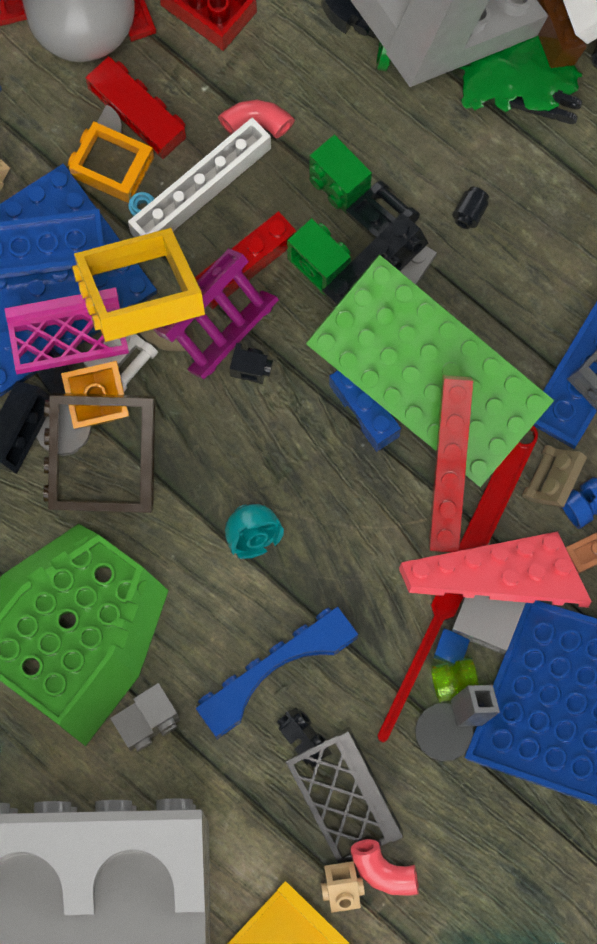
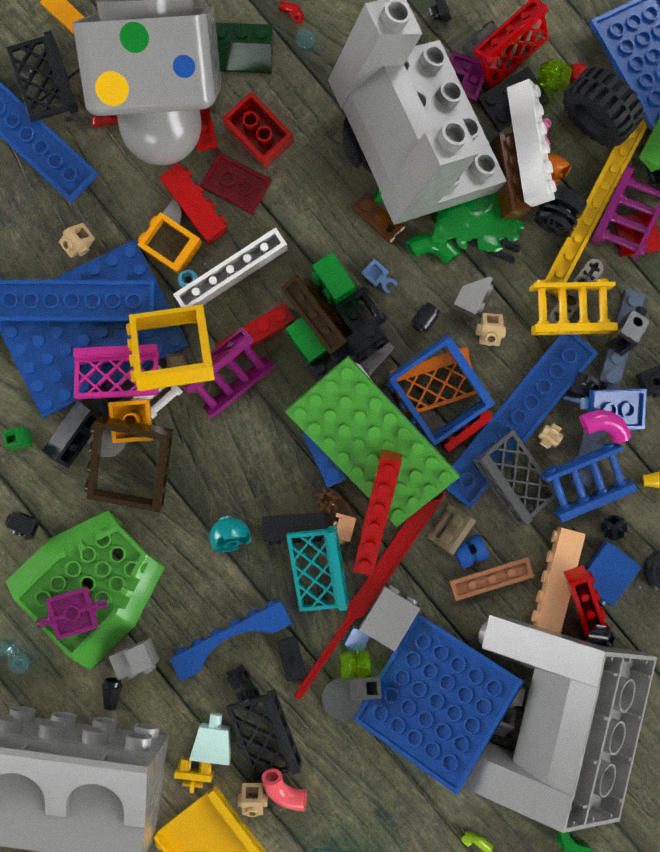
camera: 10 degrees right, 10 degrees up
coral cylinder [218,99,295,138] -> none
black brick [230,343,273,384] -> none
coral wing [399,531,592,608] -> none
none -> magenta plate [36,586,108,640]
none -> black cone [102,677,123,711]
none -> yellow hips [174,757,214,794]
none -> light aqua torso [190,713,231,766]
none -> dark red tile [200,152,272,216]
none -> black brick [262,512,325,545]
none -> black plate [276,635,307,682]
none -> dark brown fence [280,275,351,355]
none -> teal fence [286,525,349,612]
none -> clear orange gear [314,488,339,513]
none -> light nougat brick [333,513,356,545]
none -> reddish brown plate [352,192,406,245]
none -> medium blue plate [361,258,397,295]
none -> blue window [386,334,495,446]
none -> orange fence [388,347,477,417]
none -> green cylinder [406,233,461,265]
none -> red plate [442,410,492,453]
none -> light grey slope [452,276,494,318]
none -> tan brick [476,313,506,346]

